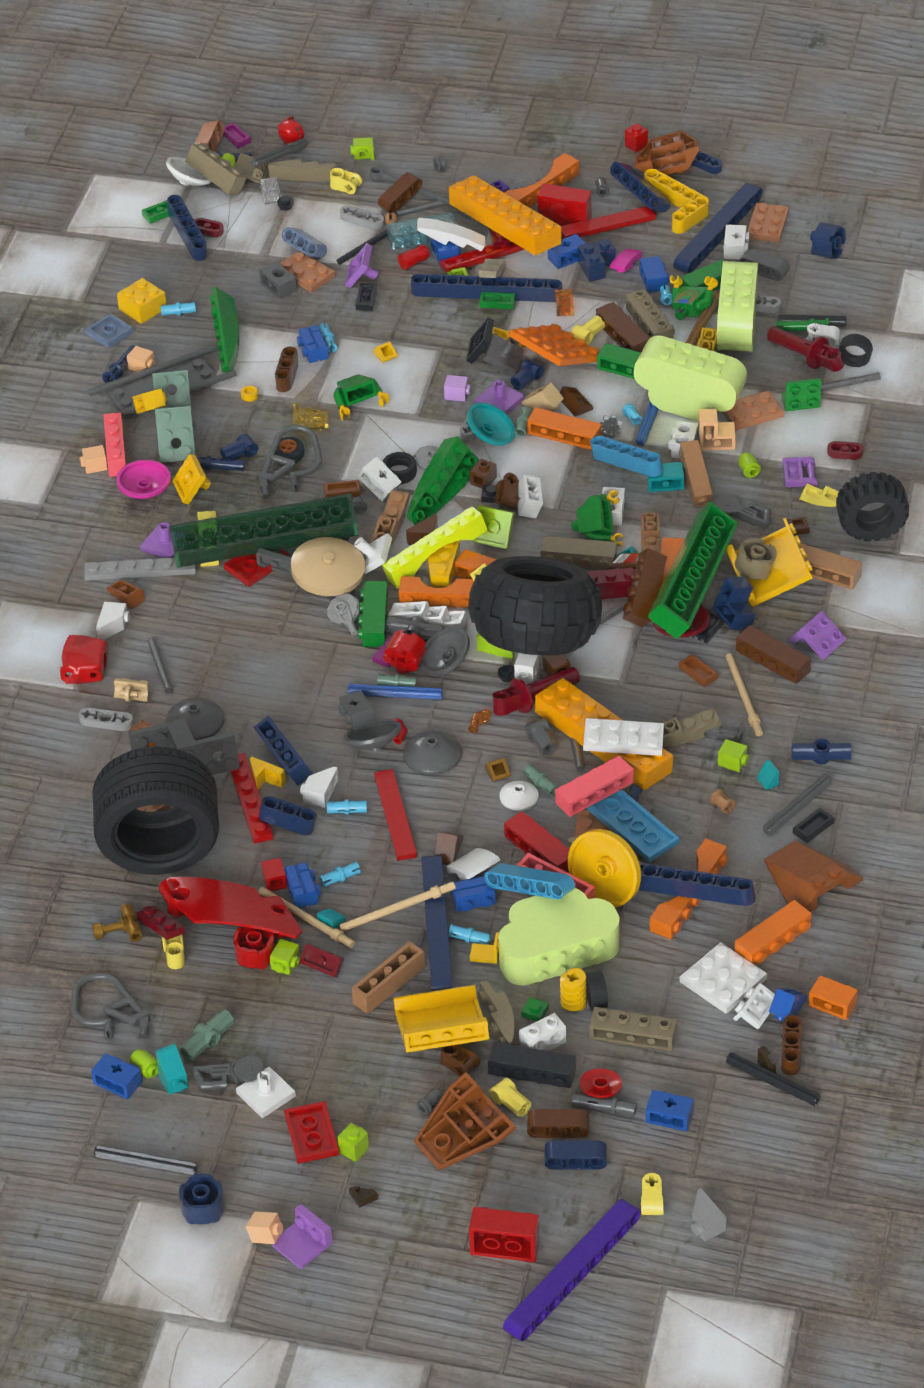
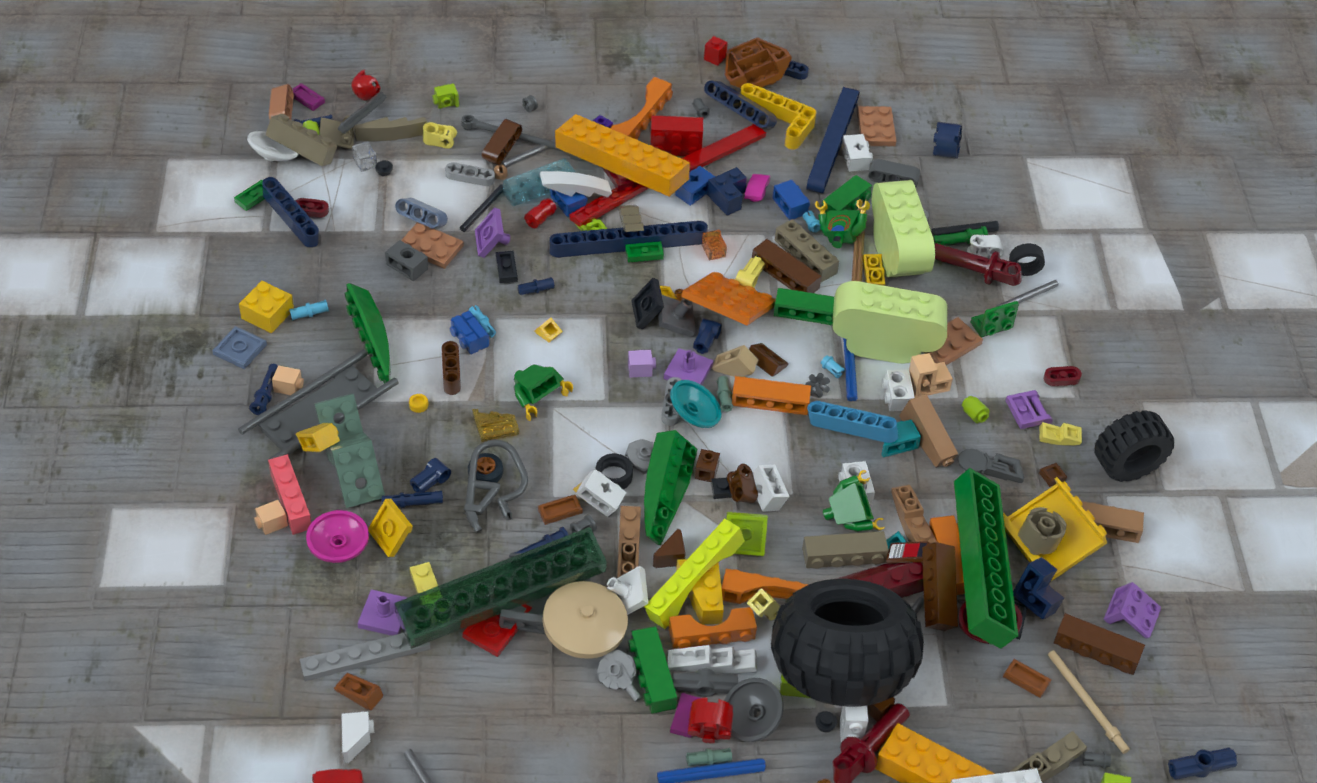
camera: 20 degrees left, 5 degrees up
none -> dark blue axle [517,277,555,295]

